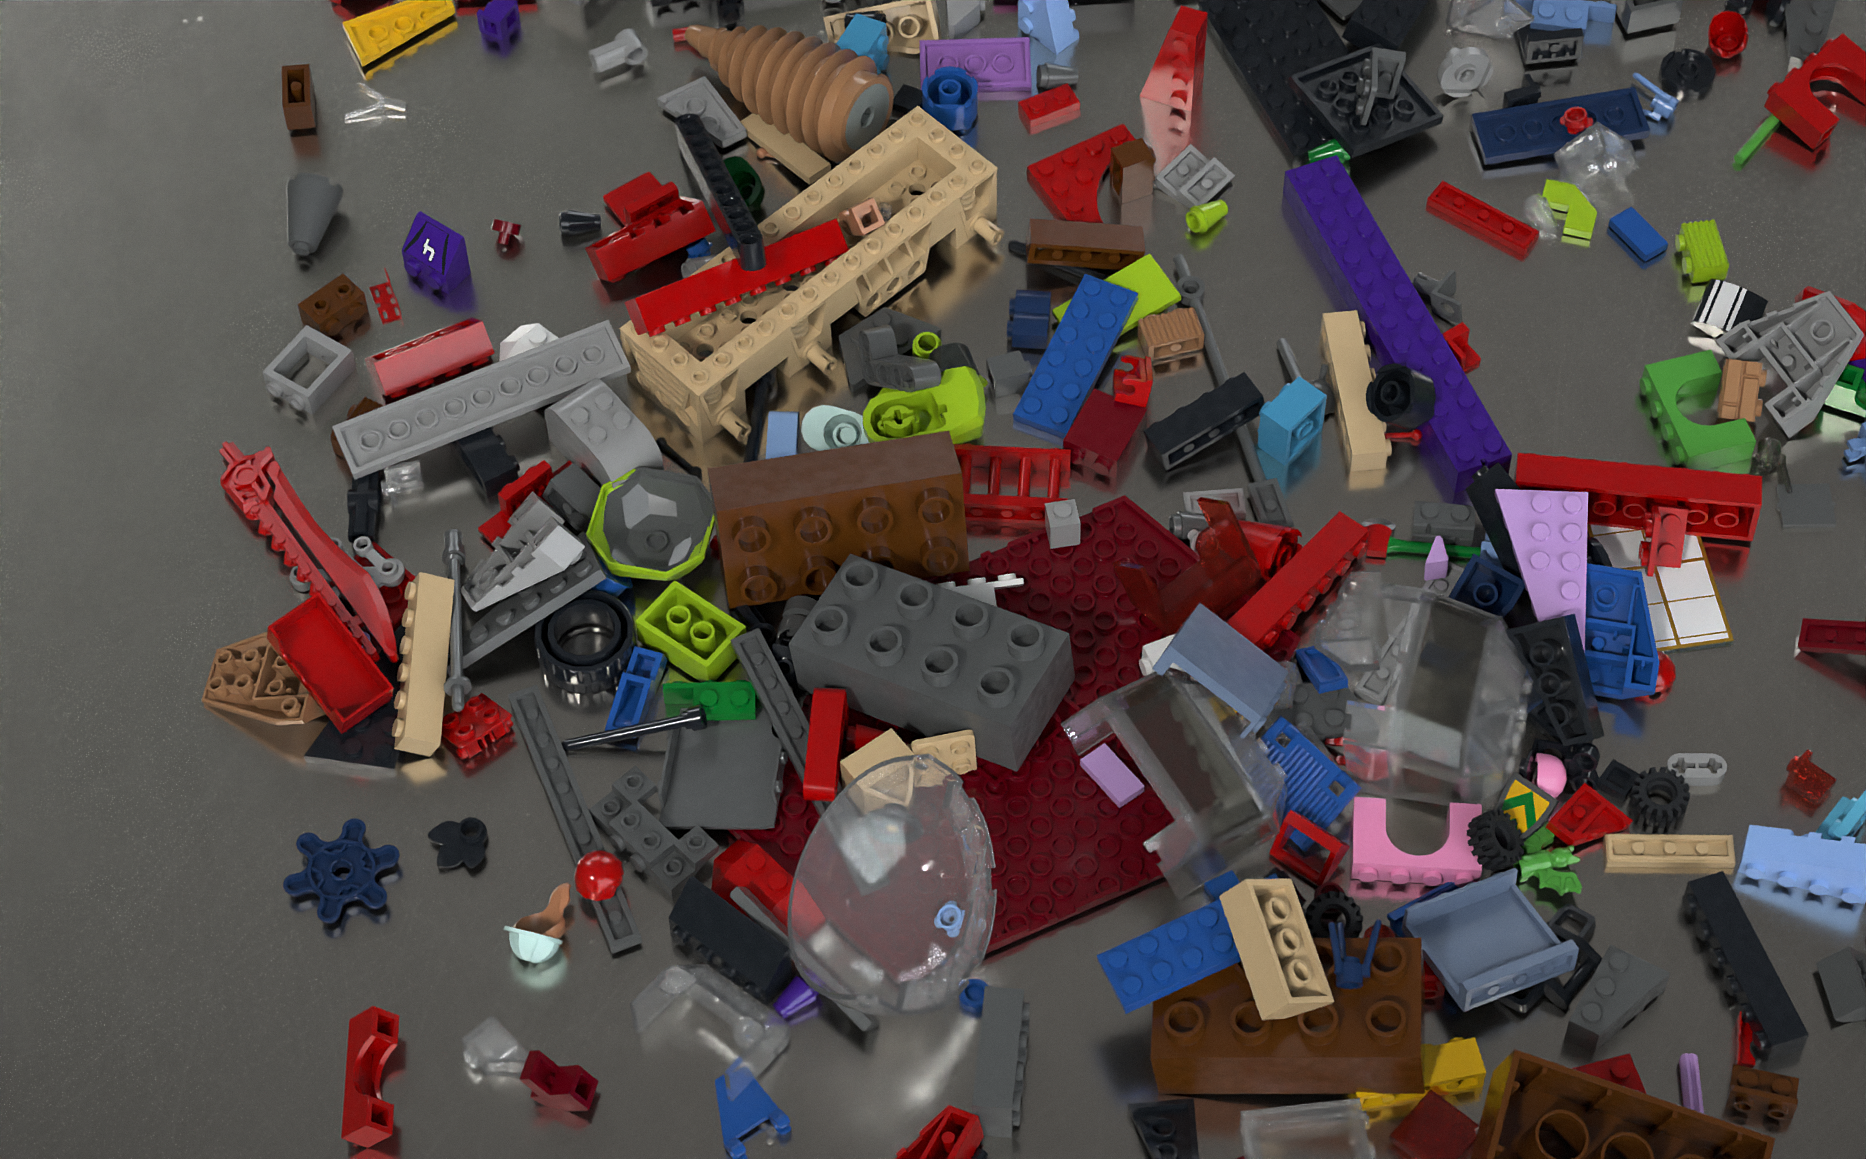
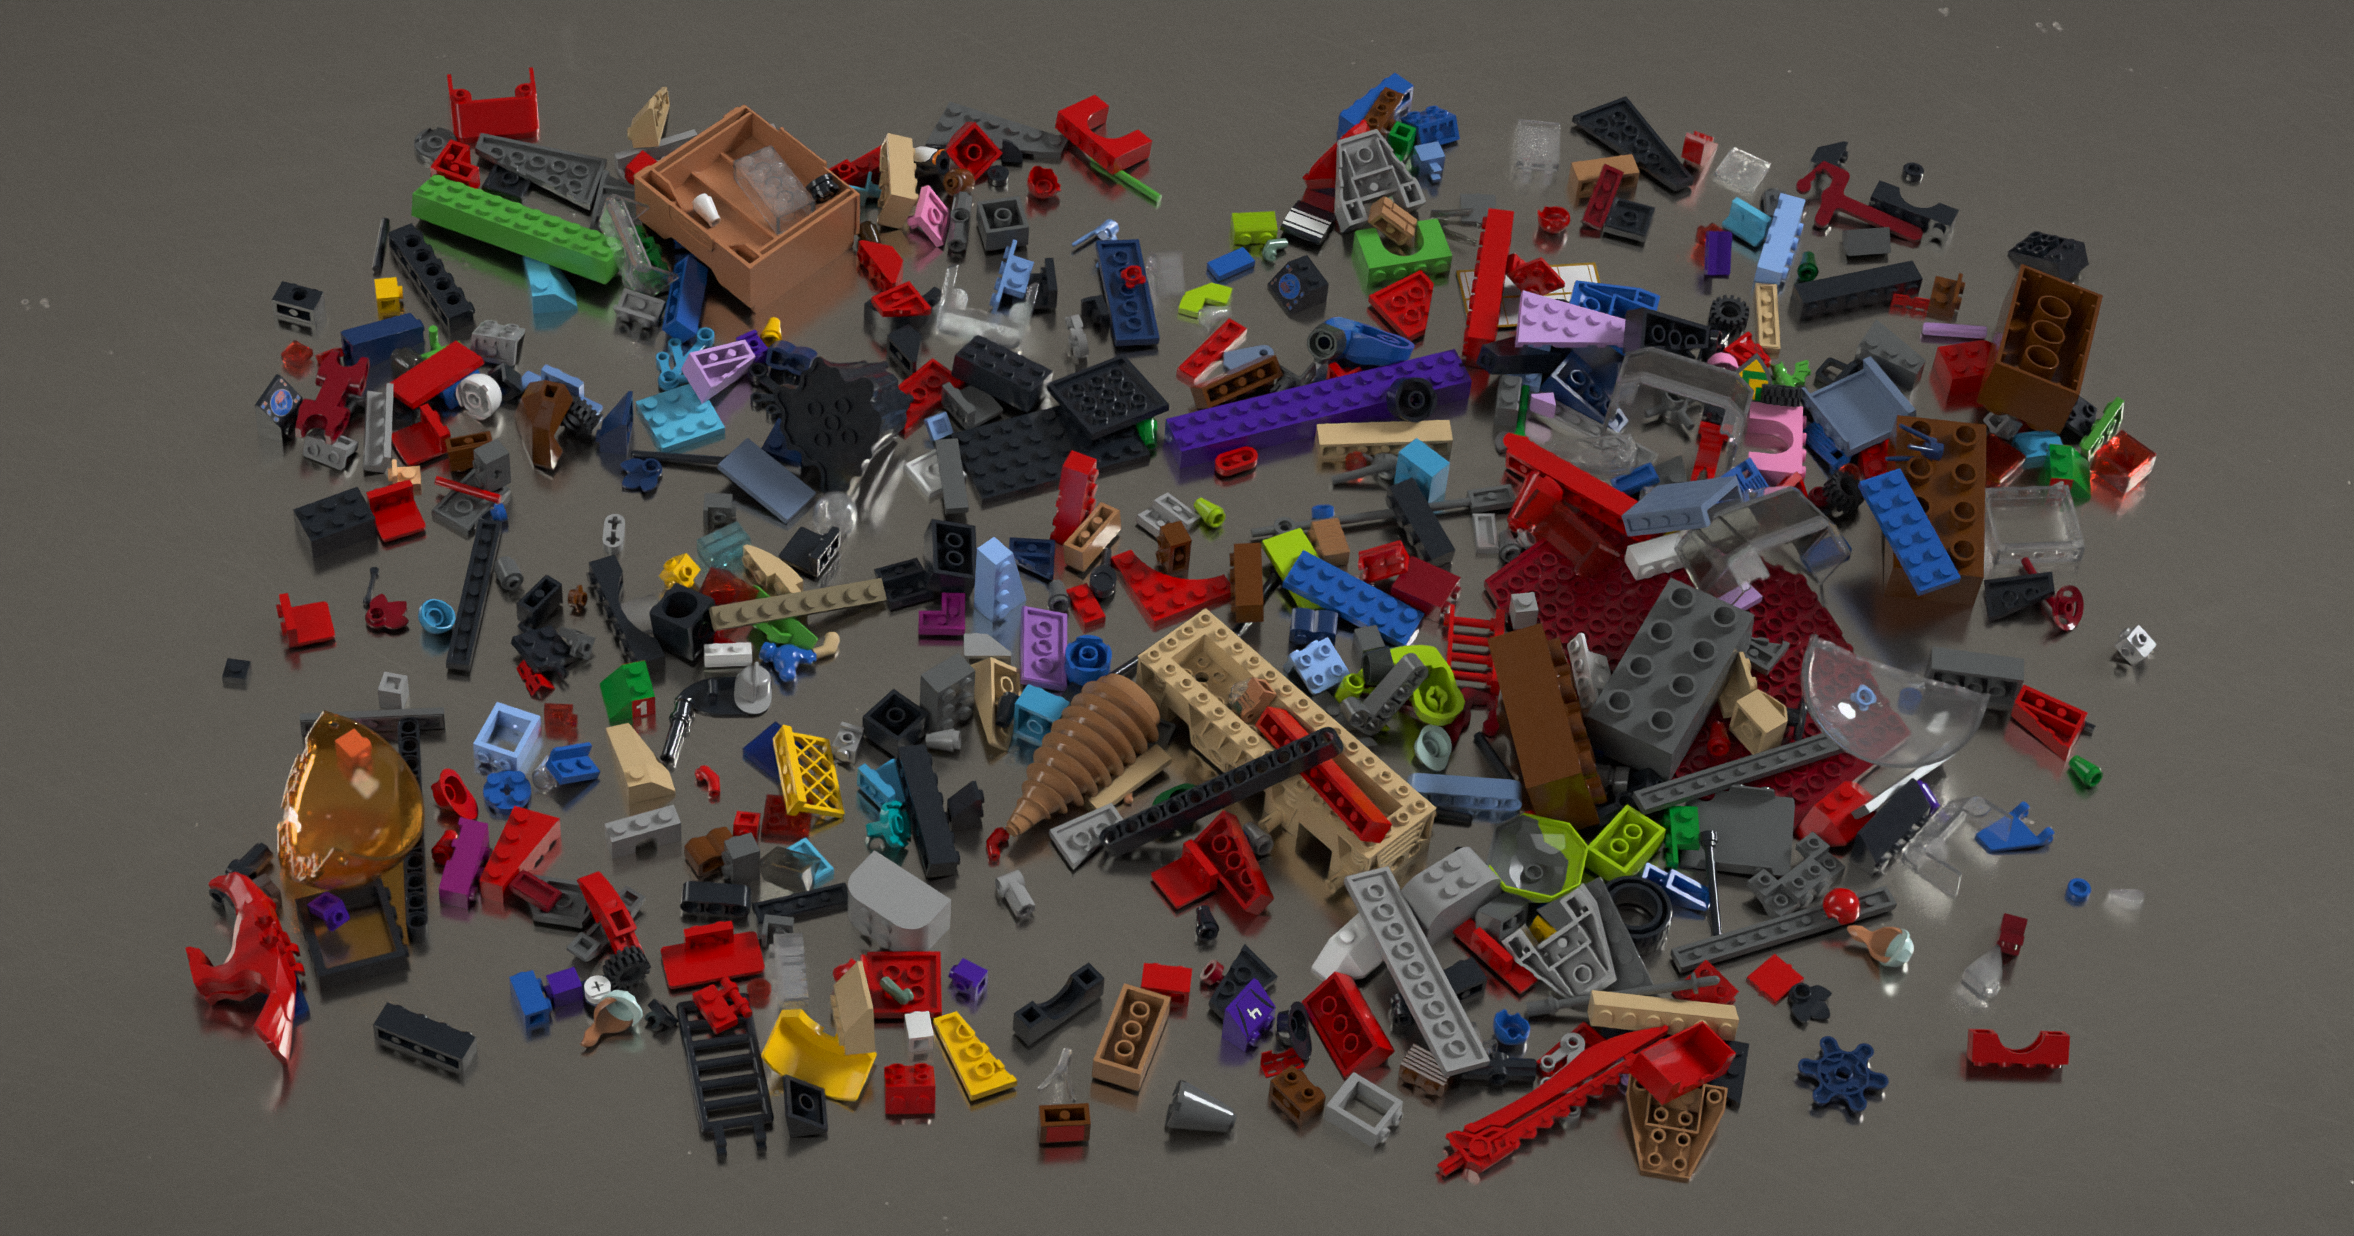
camera: 95 degrees left, 5 degrees down
red beam [803,687,849,802] -> none
tan slope [1219,879,1335,1020] -> none
dark grey bracket [1356,47,1406,126] -> none
black tile [1659,48,1716,96] -> none
light grey beam [1665,753,1727,786] -> none
none -> dark blue wing [1009,537,1055,580]
none -> black arch [1013,962,1105,1046]
none -> medium nougat brick [1063,502,1121,572]
none -> black piece [1089,548,1117,598]
none -> medium nougat brick [1092,983,1171,1091]
none -> red brick [1141,963,1192,1006]
none -> reddish brown brick [1190,355,1283,409]
none -> black wing [1208,944,1278,1020]
none -> red plate [1215,446,1258,476]
none -> sand blue piece [1223,345,1274,370]
none -> sand green arm [1262,238,1288,262]
none -> black slope [1267,255,1329,315]
none -> black piece [1276,1001,1312,1060]
none -> light blue bracket [1283,637,1350,695]
none -> blue piece [1307,317,1415,365]
none -> blue tile [1311,504,1334,519]
none -> clear red plate [1345,451,1367,471]
none -> red plate [1368,270,1434,341]
none -> blue hair [1493,1009,1531,1046]
none -> red hair [1537,206,1570,234]
none -> black plate [1603,197,1656,242]
none -> dark purple panel [1704,231,1732,275]
none -> dark grey wing [1745,637,1790,676]
none -> red piece [1746,954,1804,1004]
none -> dark green cone [1797,251,1819,282]

